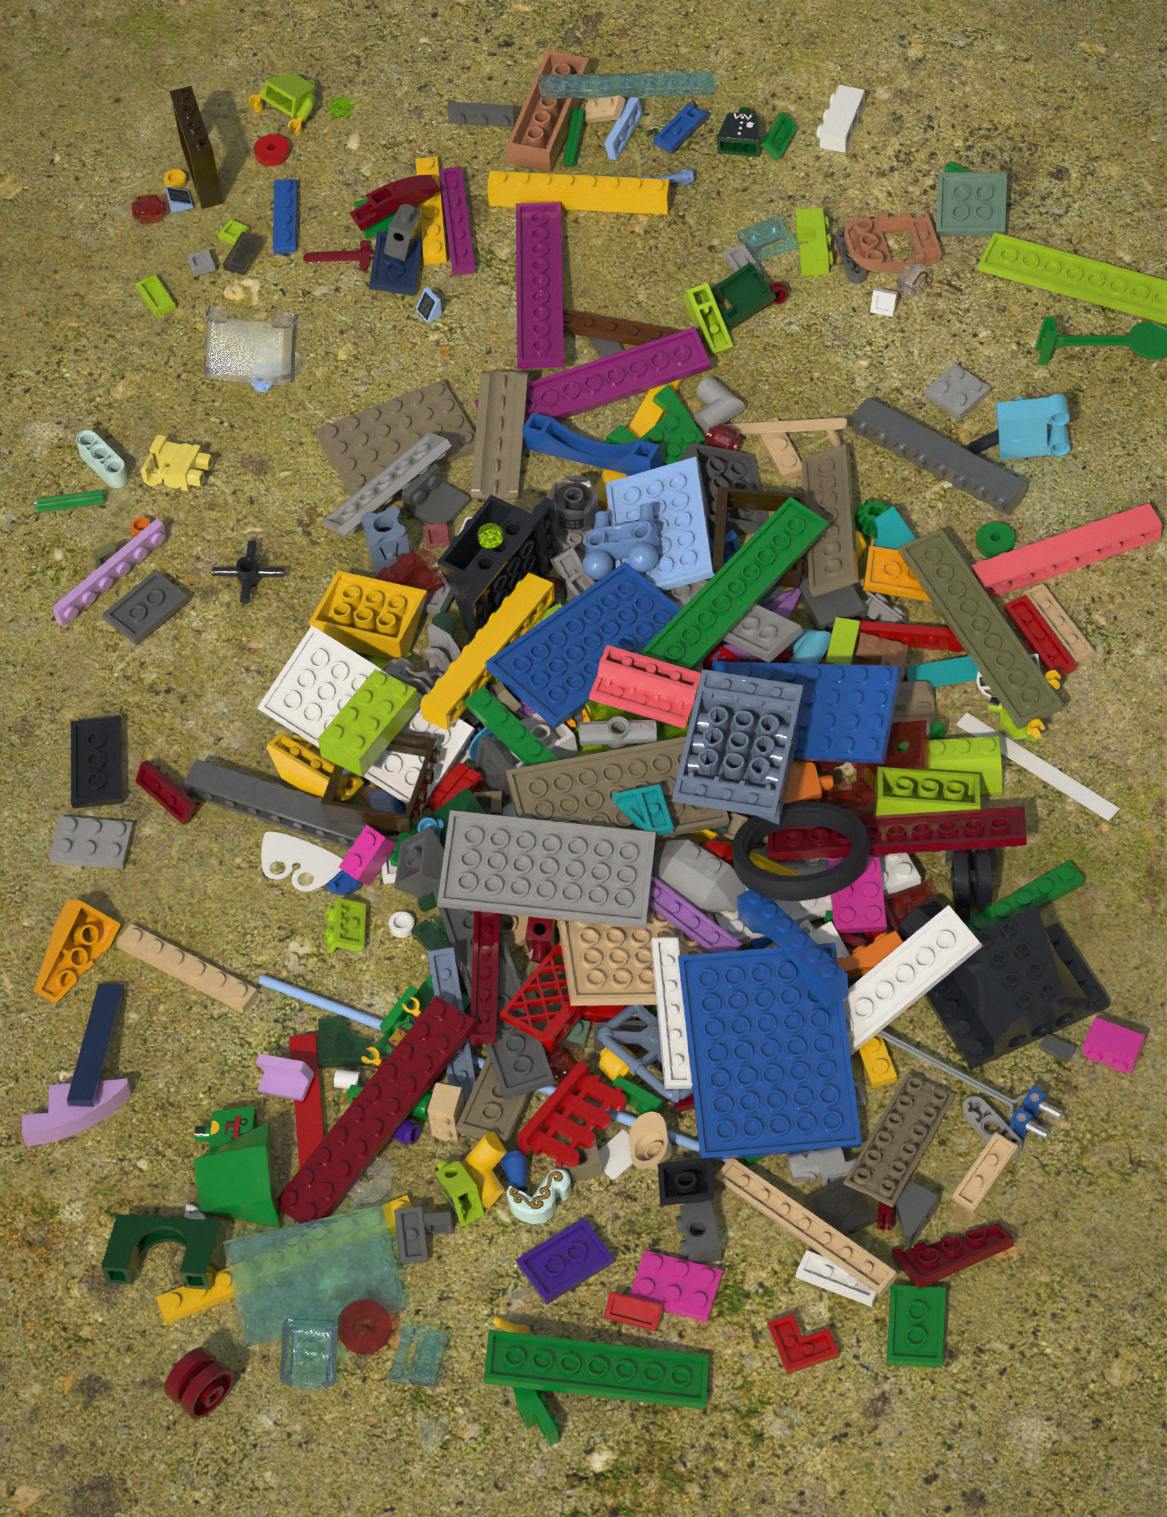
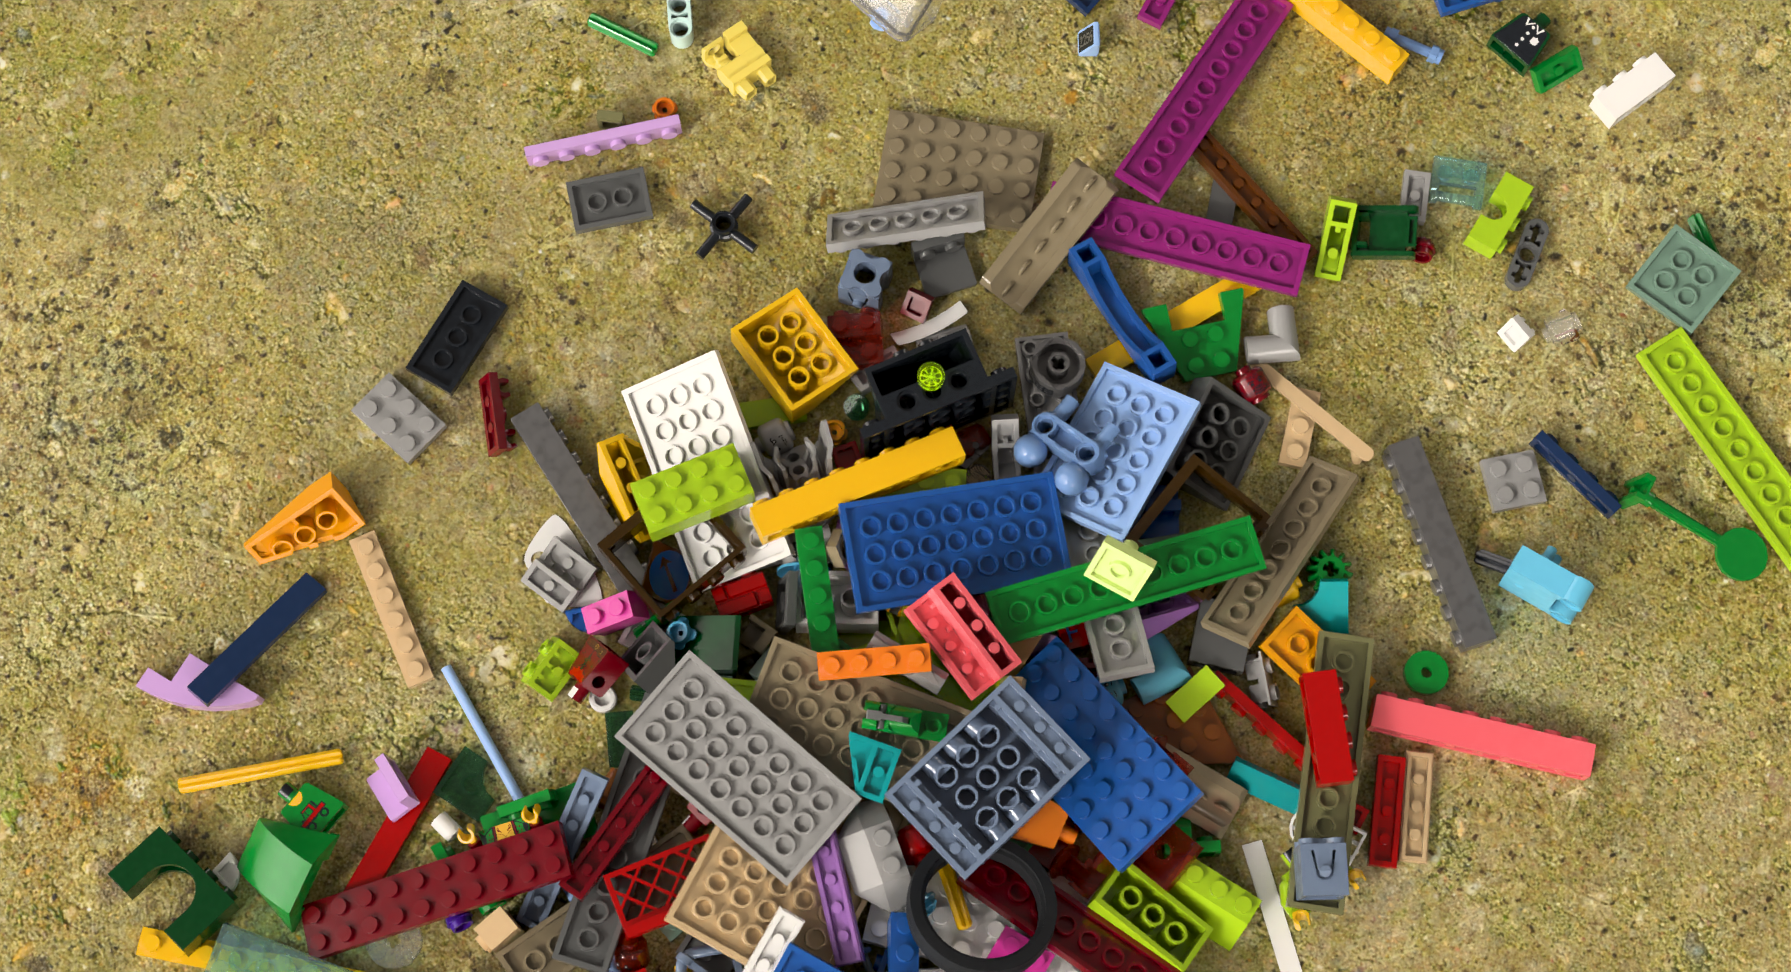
camera: 30 degrees right, 20 degrees up
nougat slope [844,213,942,273] -> none
medium nougat plate [856,633,908,682] -> none
none -> yellow axle [178,749,344,794]
none -> light grey slope [520,536,599,613]
none -> dark red torso [568,635,629,704]
none -> orange plate [817,643,933,681]
none -> green plate [861,700,949,742]
none -> yellowish green tile [1084,535,1157,602]
none -> sand blue piece [1293,837,1349,901]
none -> red brick [1298,669,1357,788]
none -> dark blue plate [1529,430,1622,519]

